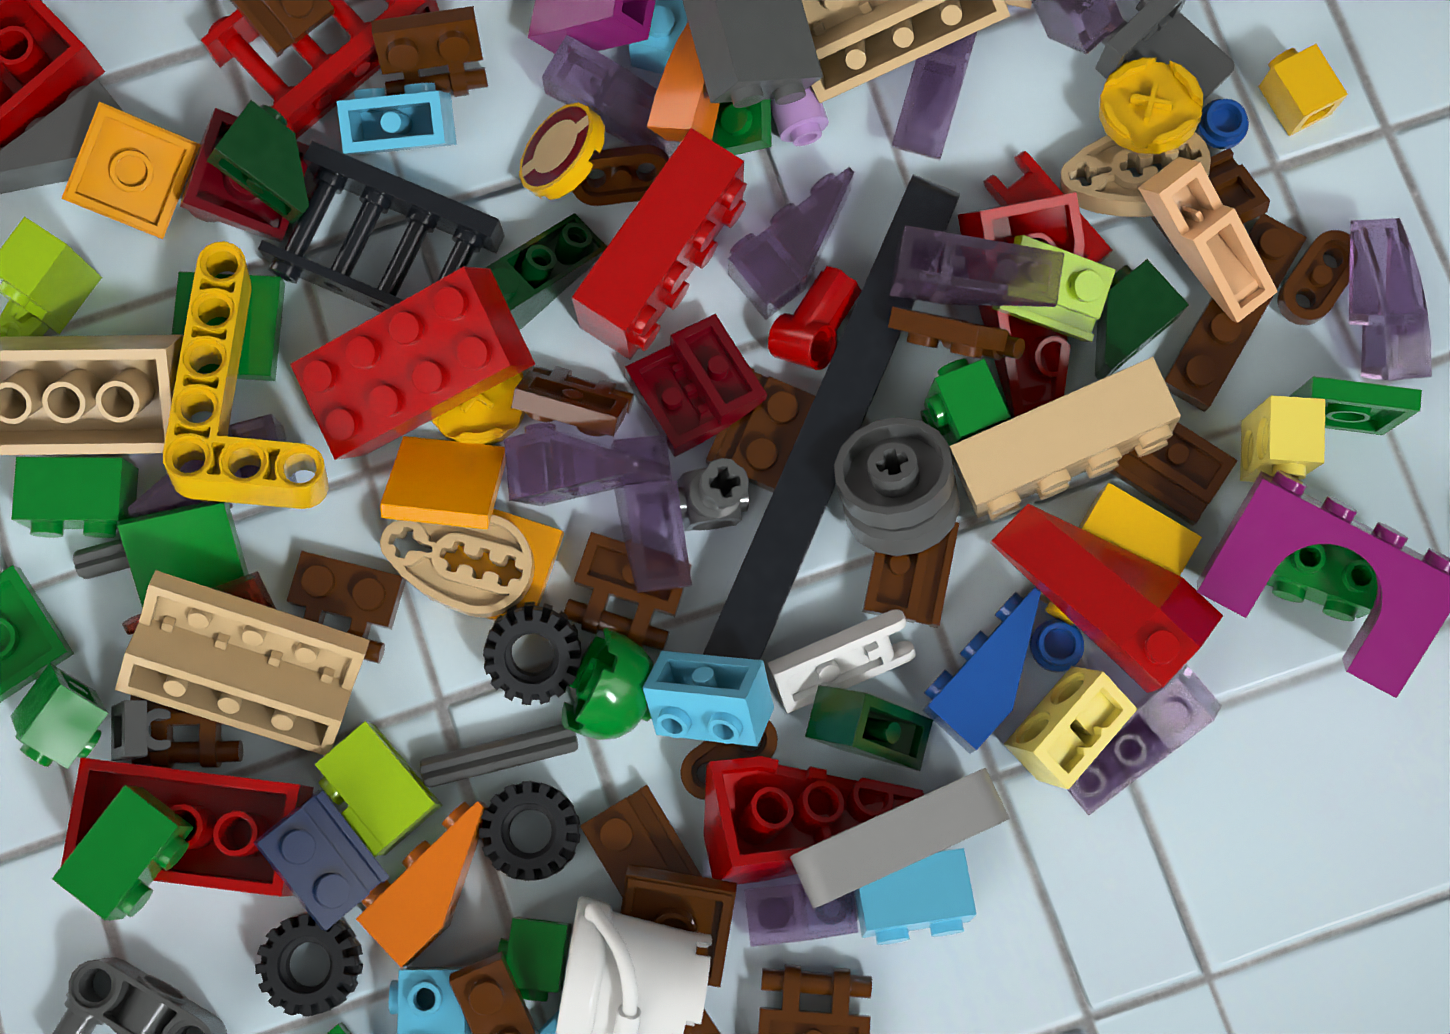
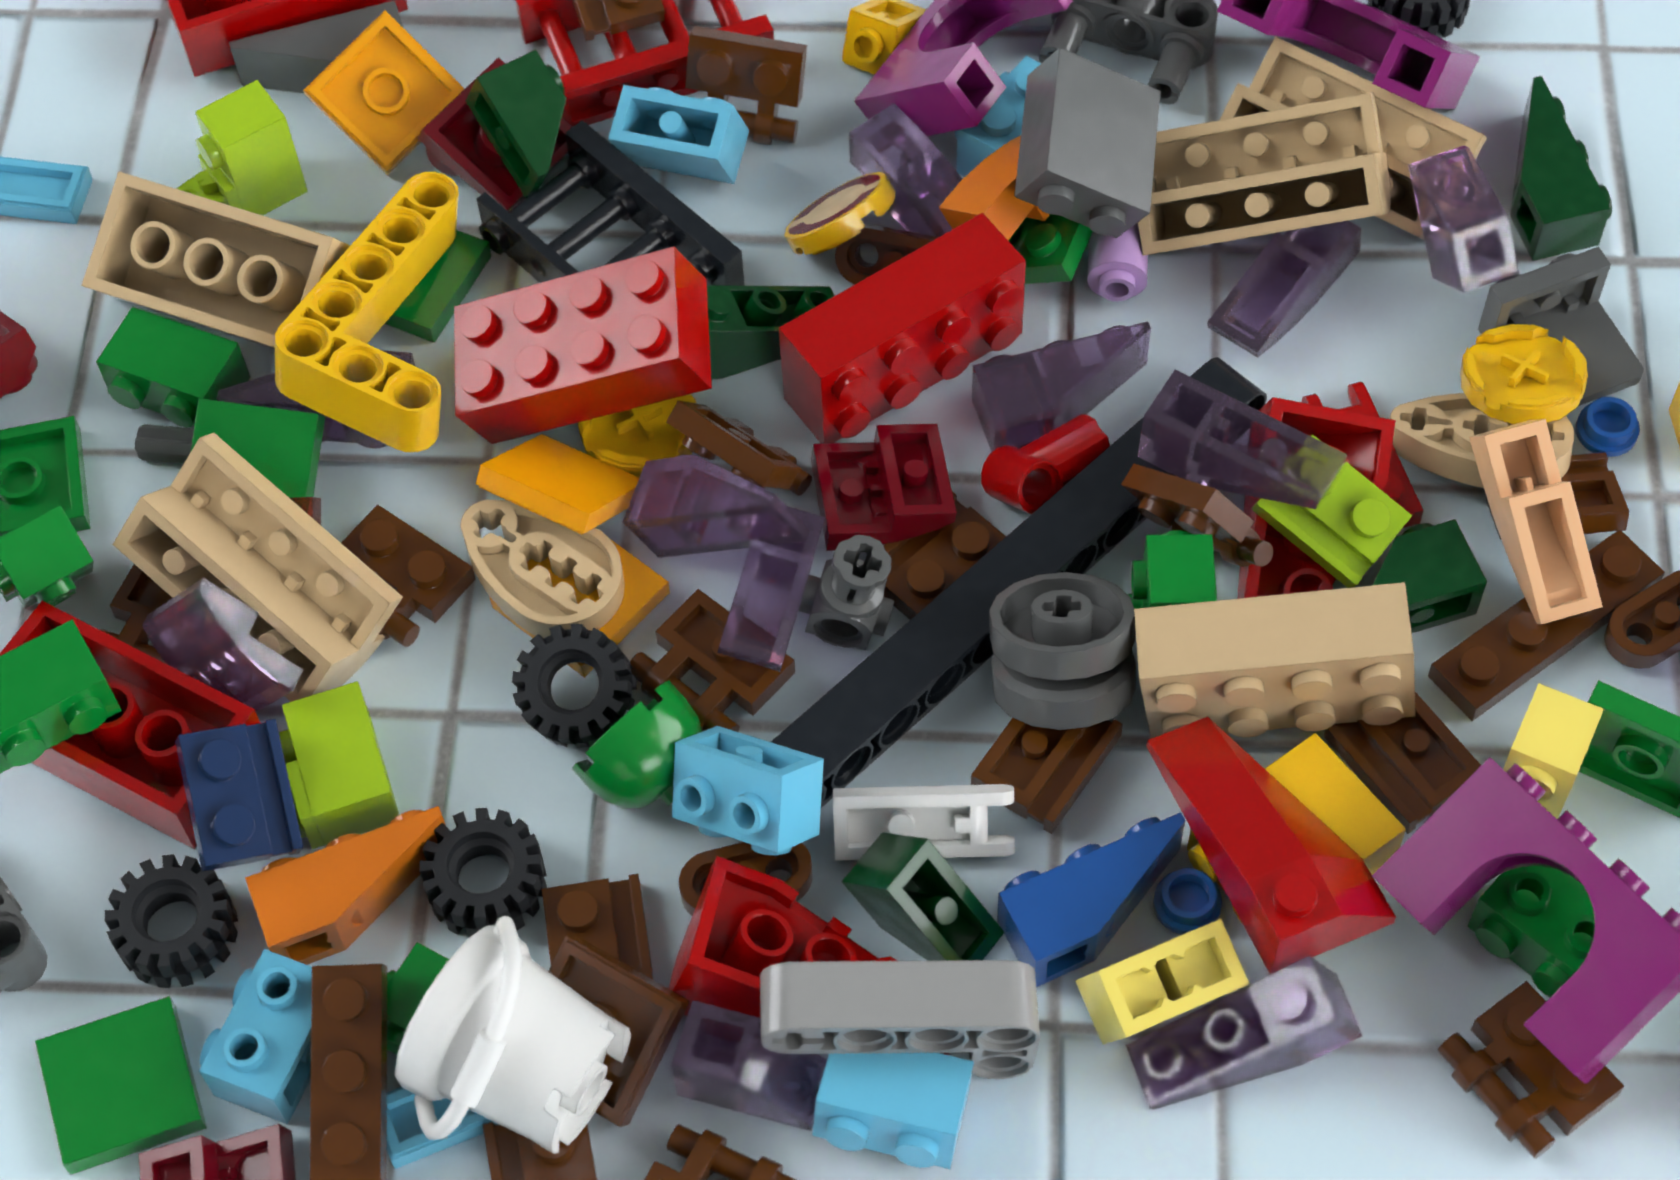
camera: 25 degrees right, 20 degrees down
dark grey tile [111,700,171,761] -> none
dark grey axle [420,724,578,787] -> none
none -> clear purple slope [142,577,303,712]
none -> reddish brown plate [1438,981,1624,1159]

